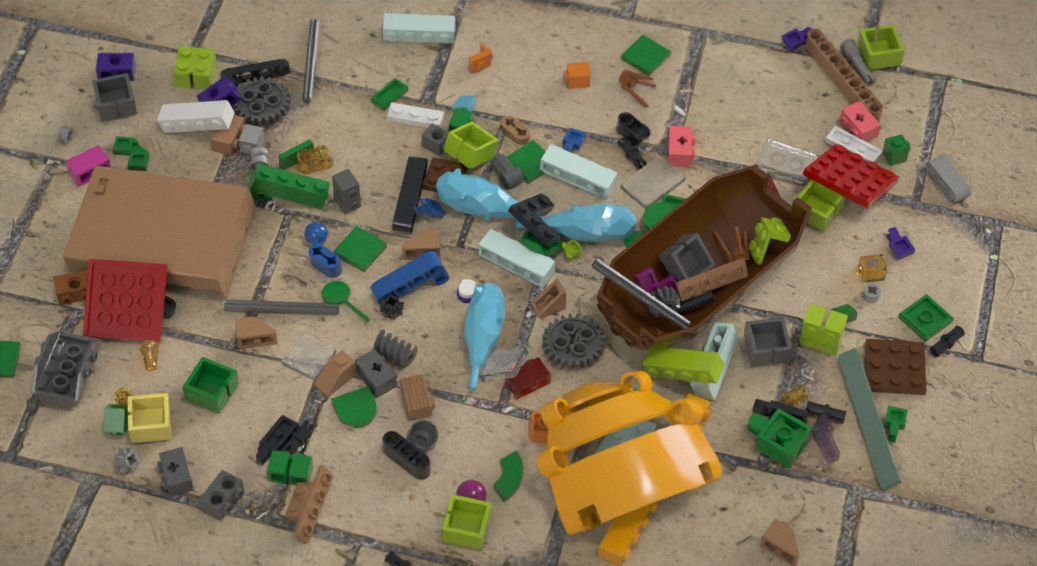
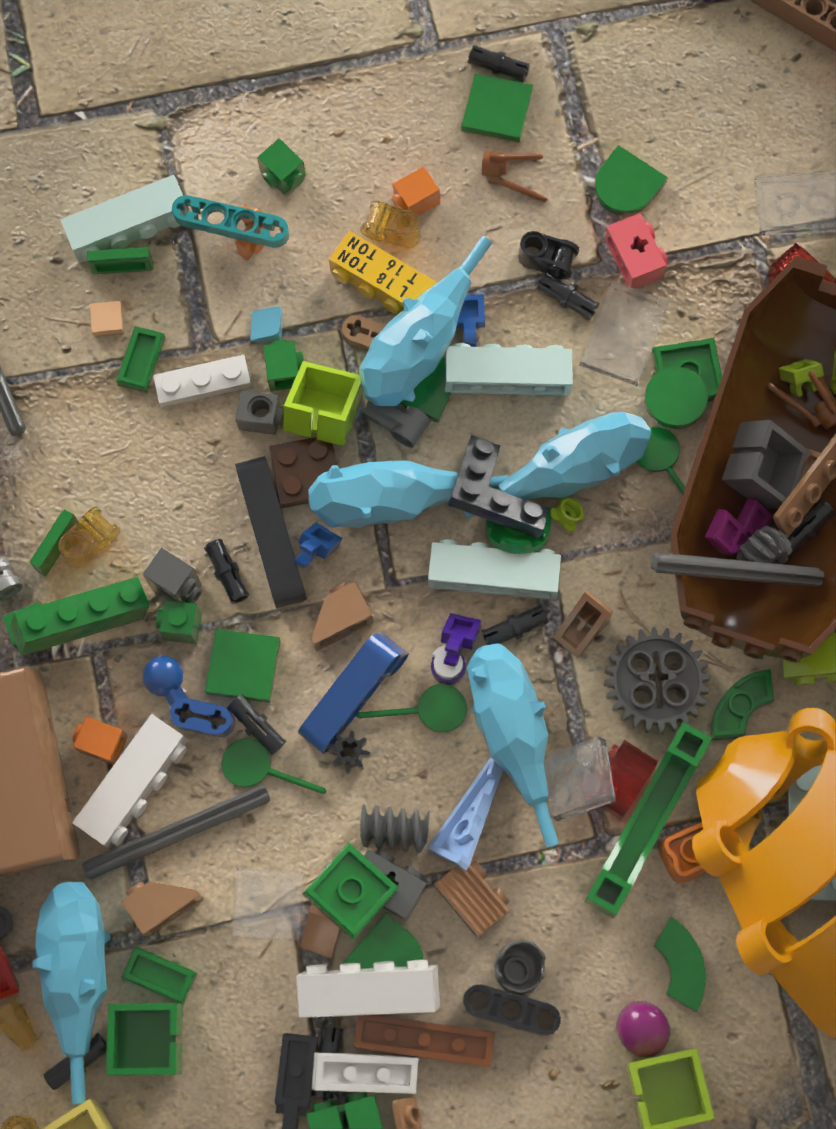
camera: 20 degrees left, 20 degrees up
none -> medium azure piece [33,882,111,1105]
none -> black axle [44,1033,107,1090]
none -> white brick [72,714,188,849]
none -> orange brick [72,716,128,765]
none -> green tile [87,247,153,274]
none -> light nougat tile [90,301,124,336]
none -> green tile [121,946,198,1005]
none -> green brick [156,600,202,644]
none -> teal beam [172,195,290,248]
none -> black pin [204,539,250,604]
none -> black pin [226,694,287,756]
none -> green brick [257,138,306,195]
none -> white brick [296,960,440,1018]
none -> green tile [302,842,399,940]
none -> white plate [312,1053,418,1094]
none -> yellow brick [329,231,437,314]
none -> dark orange plate [354,1015,495,1067]
none -> green piece [356,684,467,733]
none -> medium azure piece [359,236,492,406]
none -> clear yellow piece [360,201,422,249]
none -> light blue wing [427,757,503,870]
none -> dark purple plate [441,613,481,667]
none -> black pin [468,45,530,82]
none -> black pin [481,604,549,645]
none -> green arch [584,722,712,919]
none -> green tile [595,145,668,215]
none -> green tile [711,669,774,740]
none -> lime tile [779,359,824,397]

